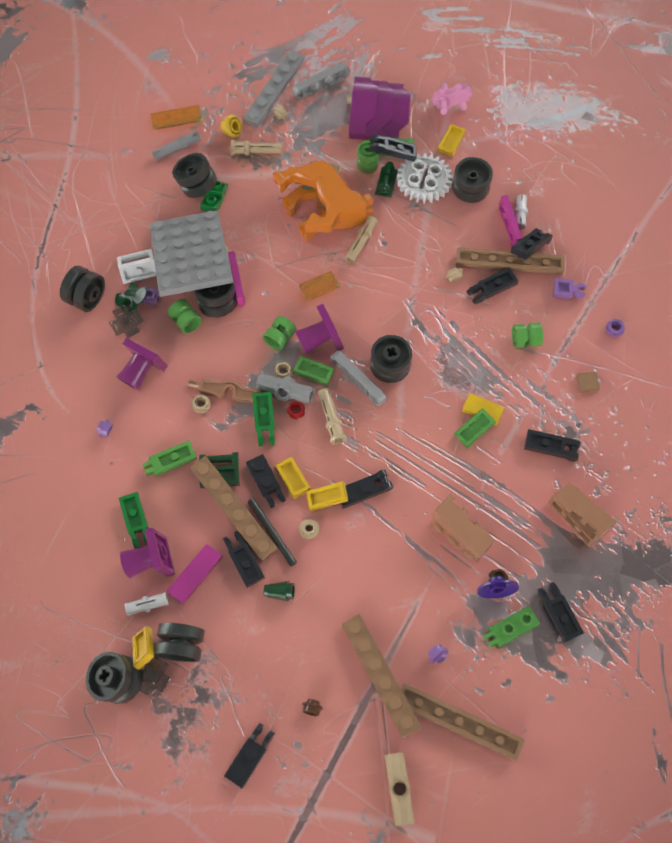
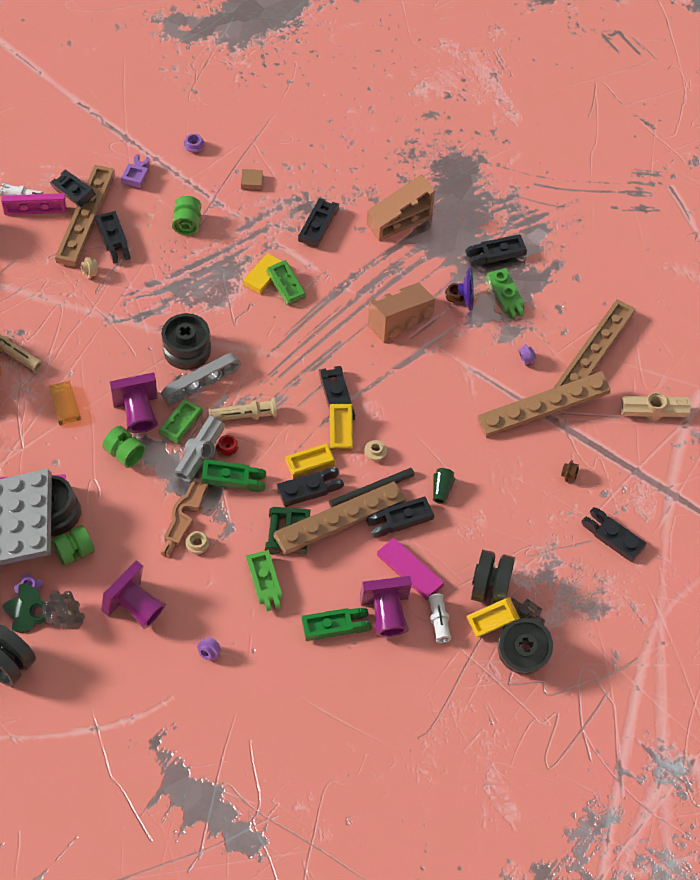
camera: 85 degrees left, 10 degrees down
tan plate [274,362,293,379] -> none

